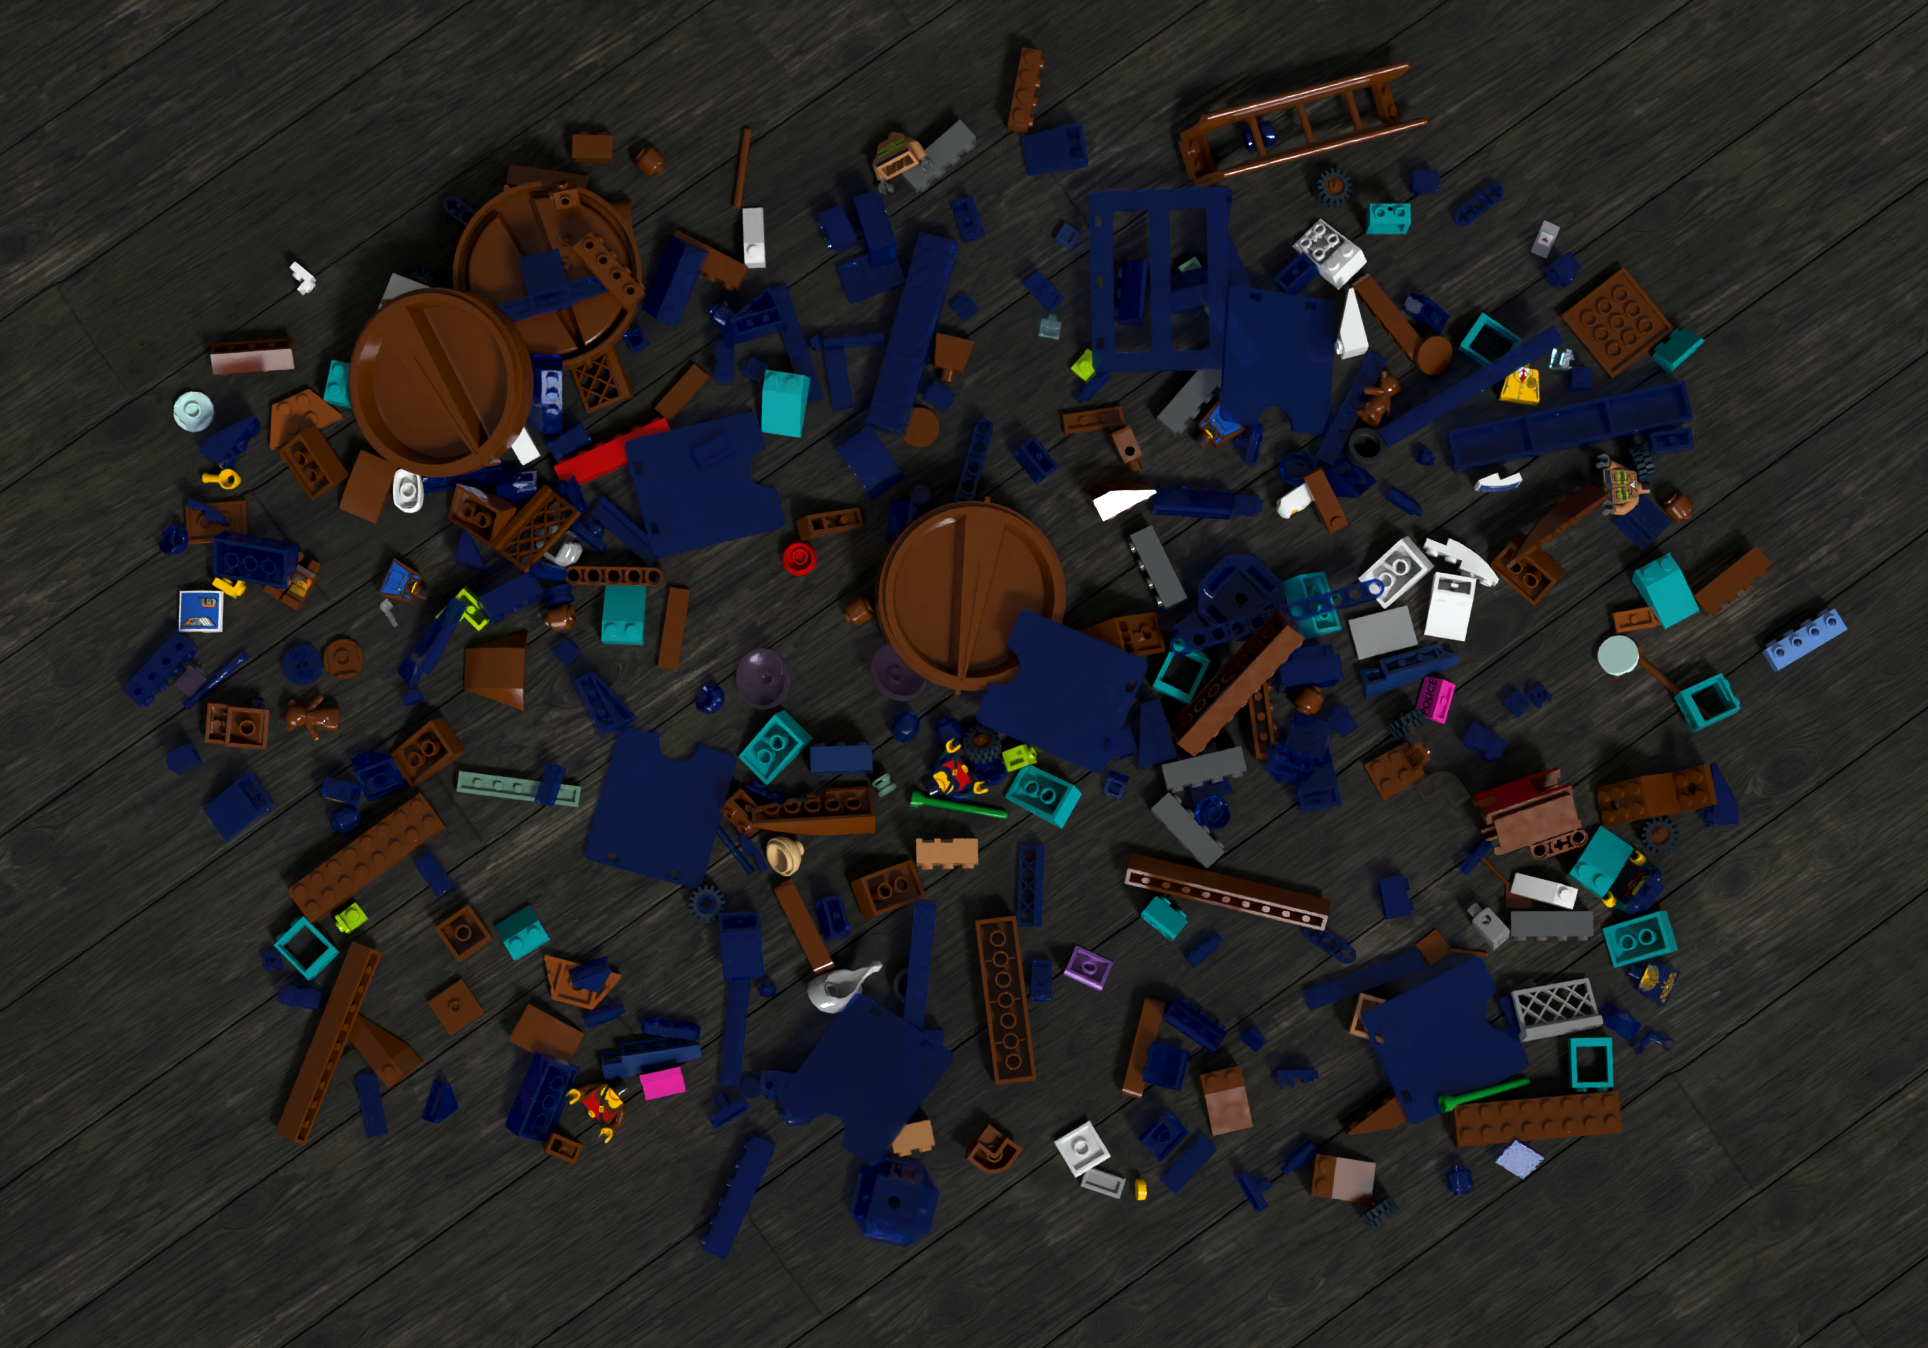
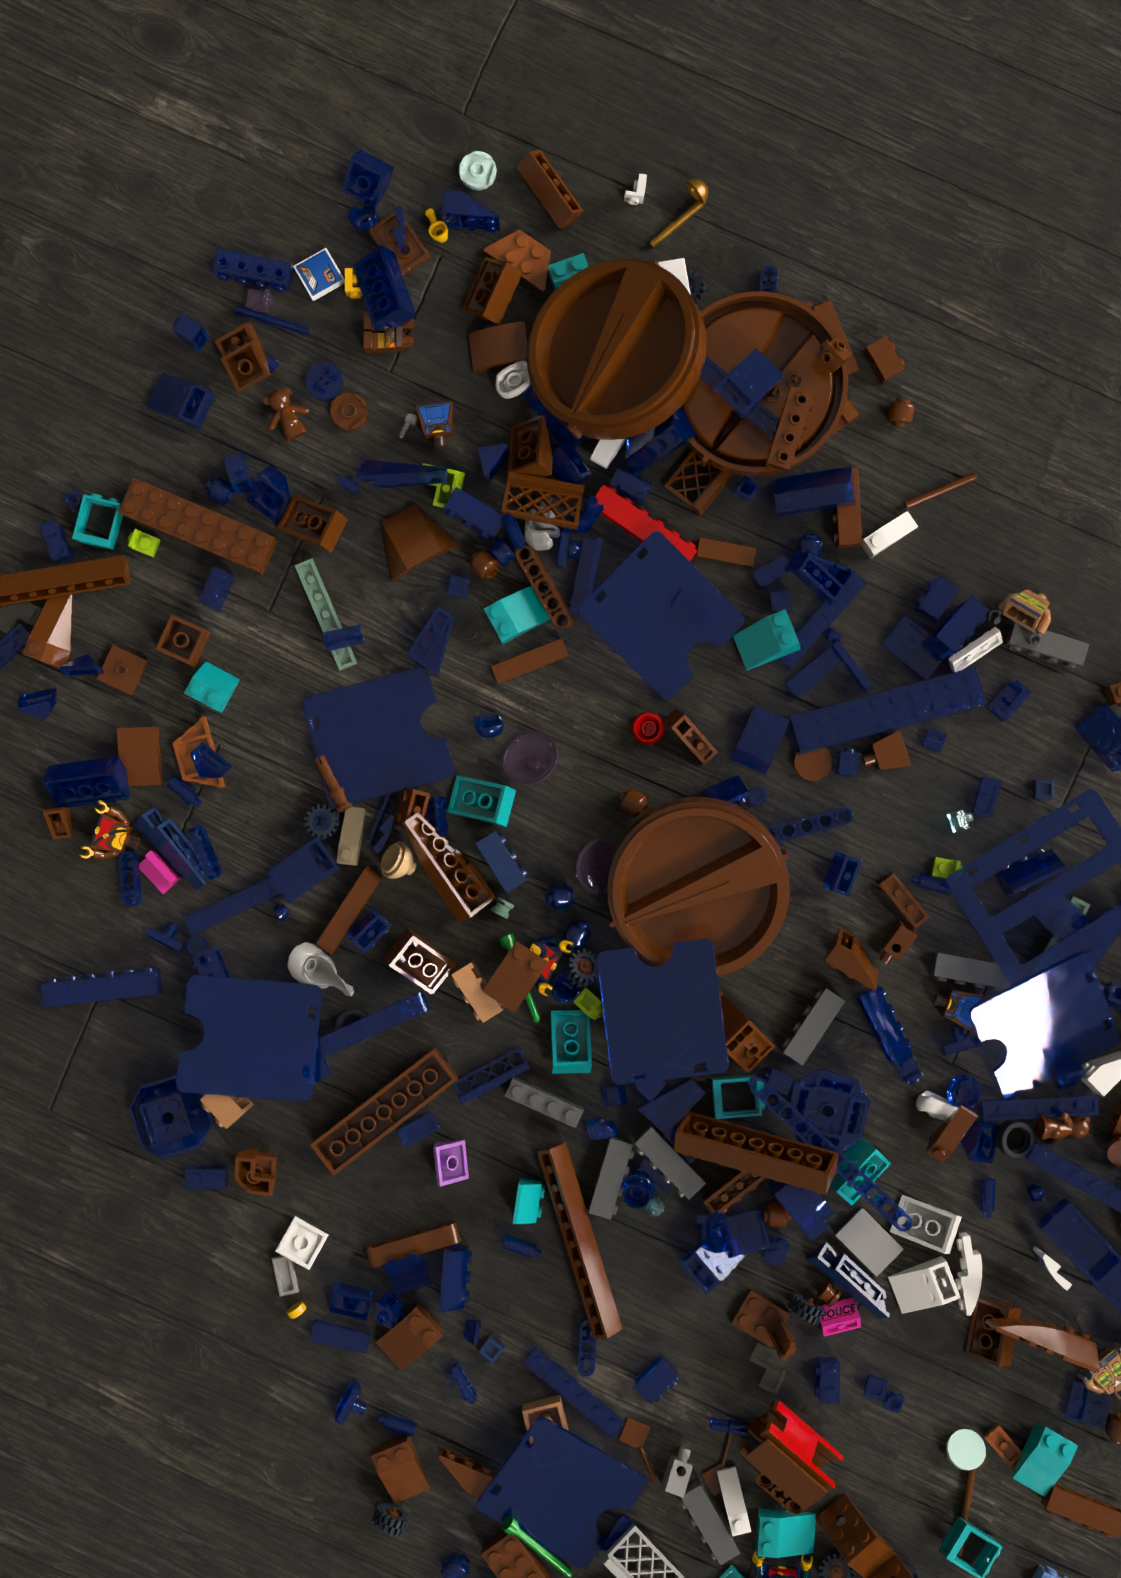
camera: 60 degrees right, 5 degrees up
none -> clear blue slope [59,654,104,676]
none -> clear blue beam [118,851,142,907]
none -> clear blue brick [185,1165,228,1189]
none -> reddish brown pin [314,755,353,813]
none -> dark tan slope [337,807,366,866]
none -> clear blue slope [342,150,394,209]
none -> clear blue brick [374,1292,403,1329]
none -> dark blue tile [477,1335,505,1364]
none -> reddish brown slope [482,941,549,1013]
none -> dark grey brick [505,1076,584,1128]
none -> clear blue rock [586,1117,619,1140]
none -> clear light blue plate [646,1196,664,1217]
none -> pearl gold piece [649,179,708,248]
none -> reddish brown wheel [817,1282,841,1307]
none -> white plate [948,627,1003,674]
none -> clear blue slope [1054,1058,1085,1090]

